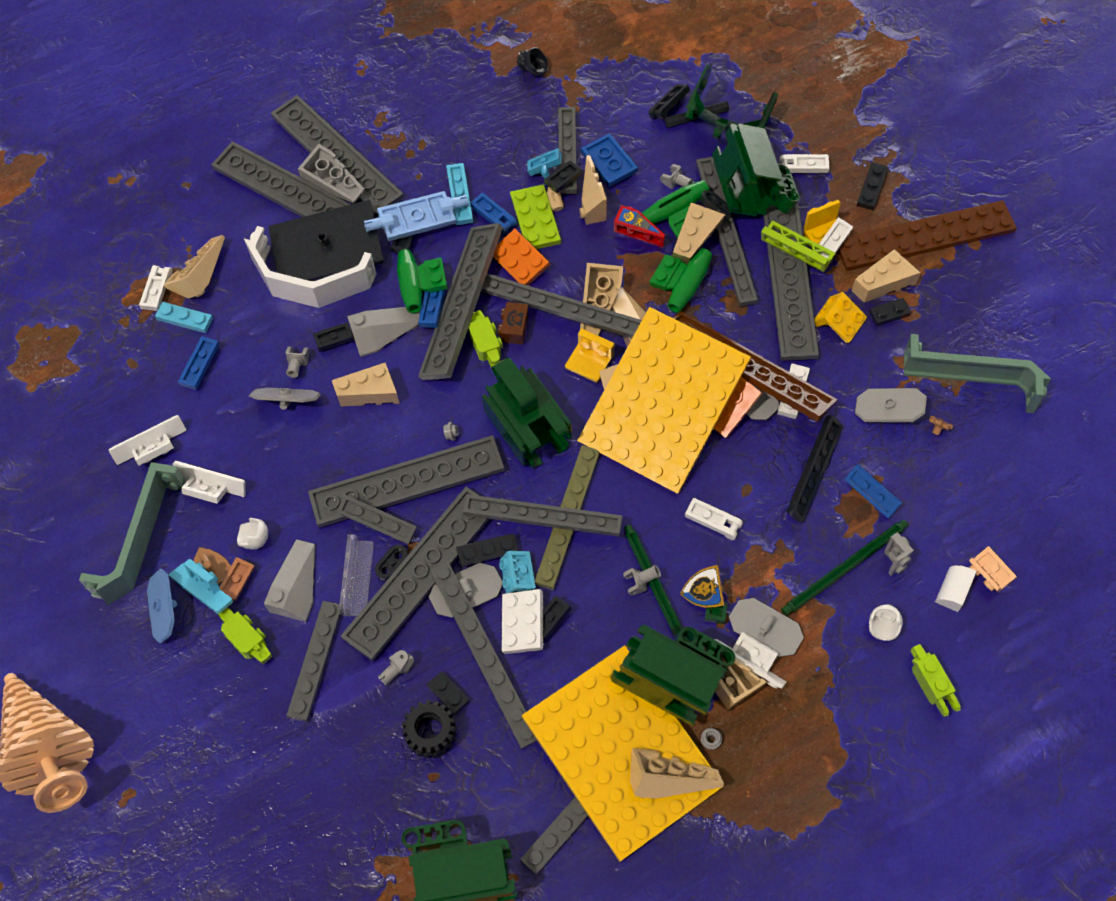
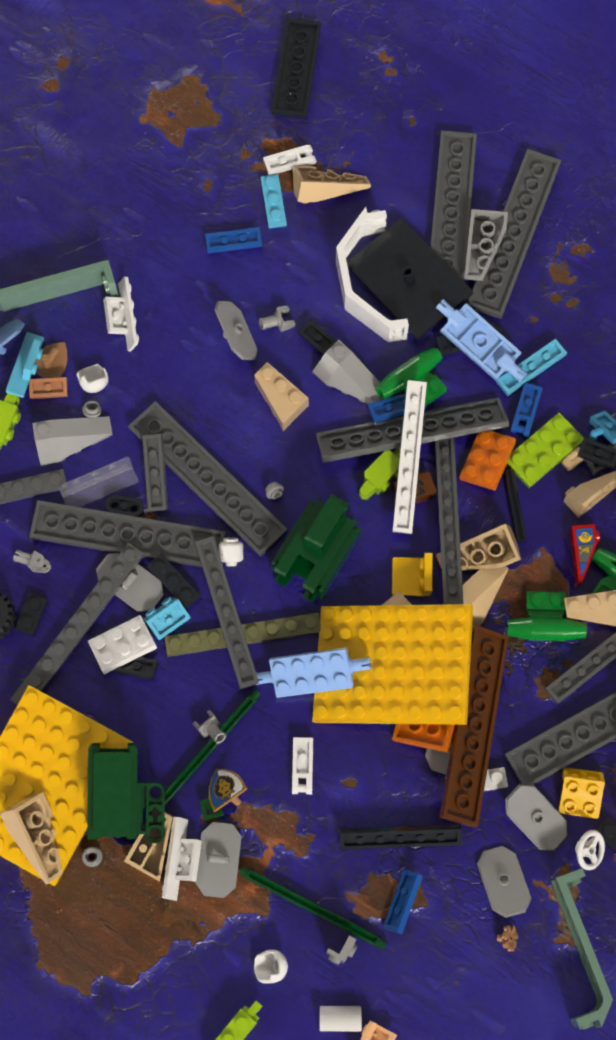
camera: 60 degrees right, 10 degrees up
white bracket [109,415,186,465] -> none
none -> light grey plate [82,401,101,418]
none -> white head [219,537,243,566]
none -> light blue plate [256,647,372,698]
none -> black plate [271,18,321,119]
none -> white plate [392,380,427,534]
none -> black axle [504,469,527,542]
none -> light grey shield [505,785,567,850]
none -> white piece [575,830,605,870]

